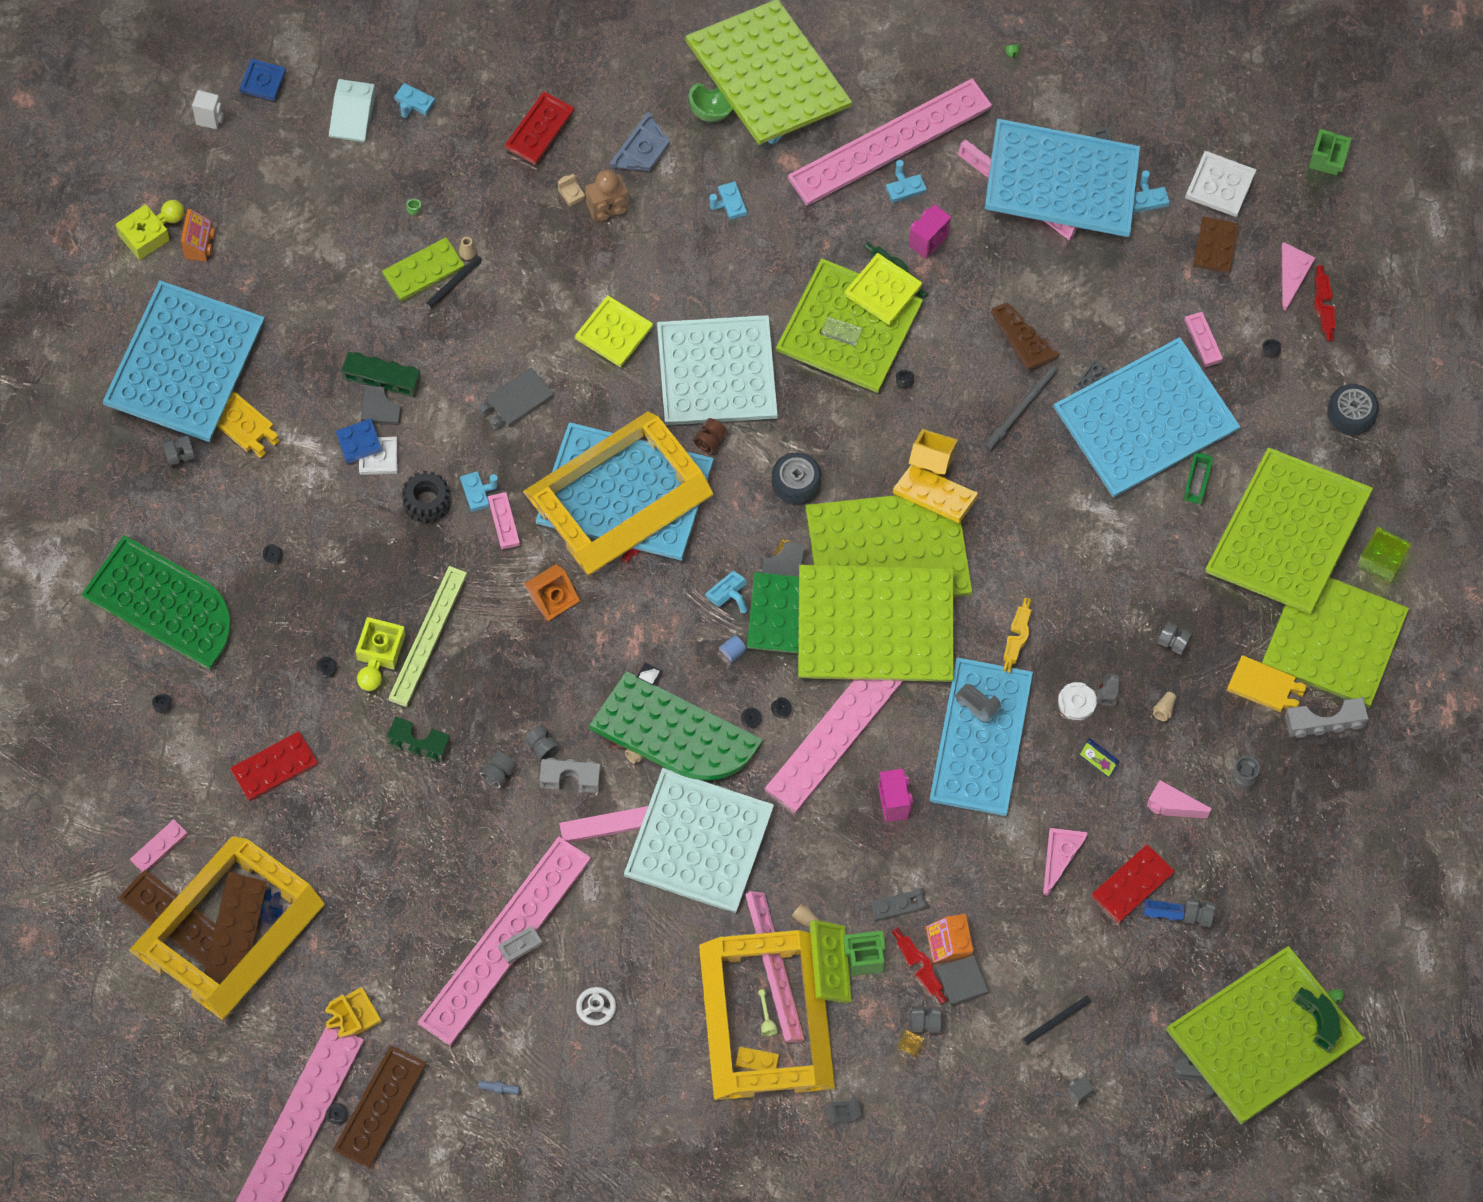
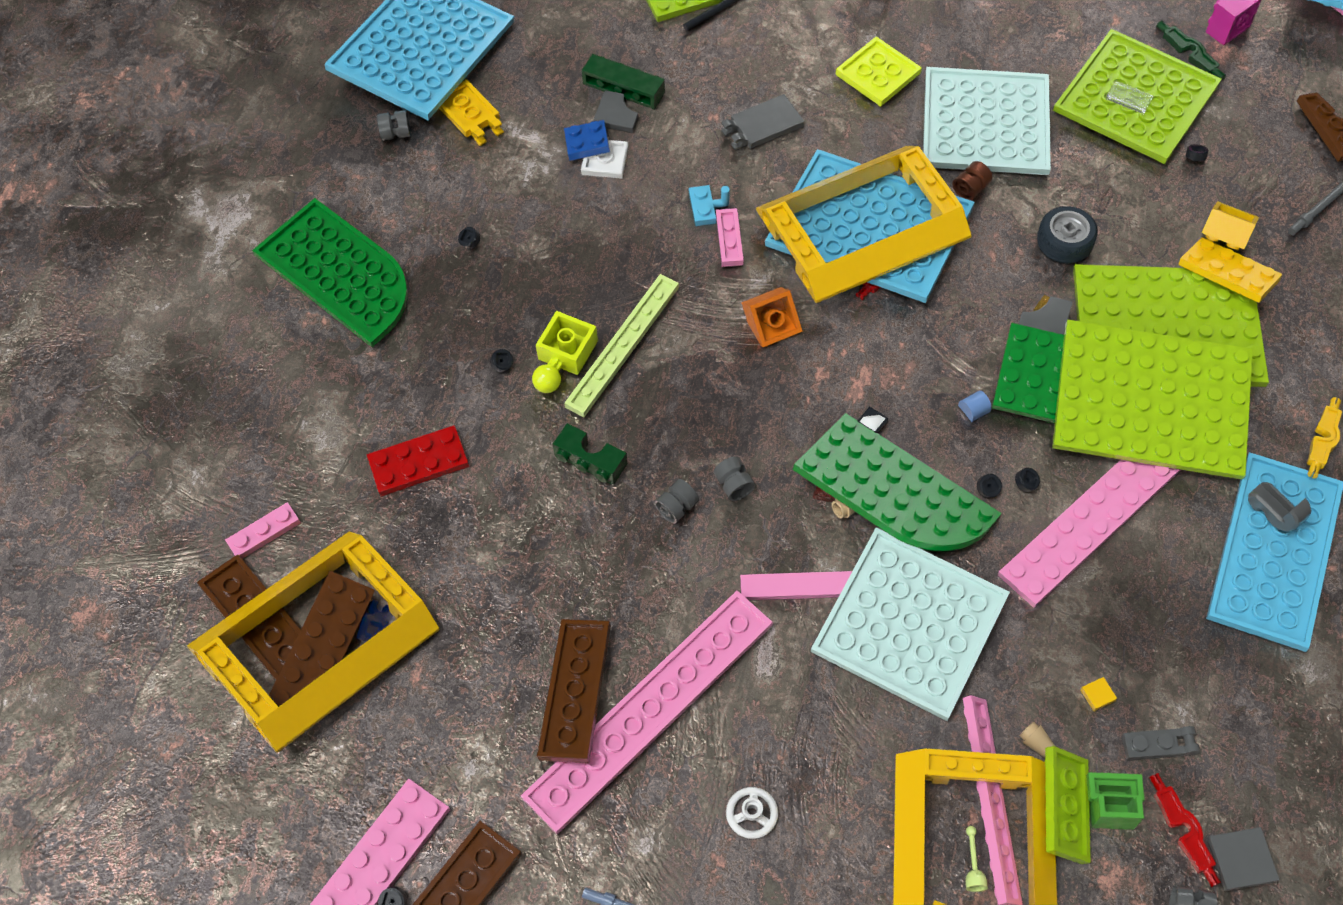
camera: 15 degrees right, 5 degrees down
black tile [152,694,172,712] -> none
yellow plate [325,987,382,1038] -> none
black tyre [402,471,451,524] -> none
light grey plate [498,926,542,964] -> none
light grey arch [539,758,600,793] -> none
medium azure plate [705,571,748,613] -> none
neon yellow plate [844,253,922,325] -> none
dark pink brick [878,769,913,822] -> none
orange slope [925,914,973,965] -> none
none -> reddish brown plate [537,619,611,763]
none -> yellow tile [1080,677,1117,712]

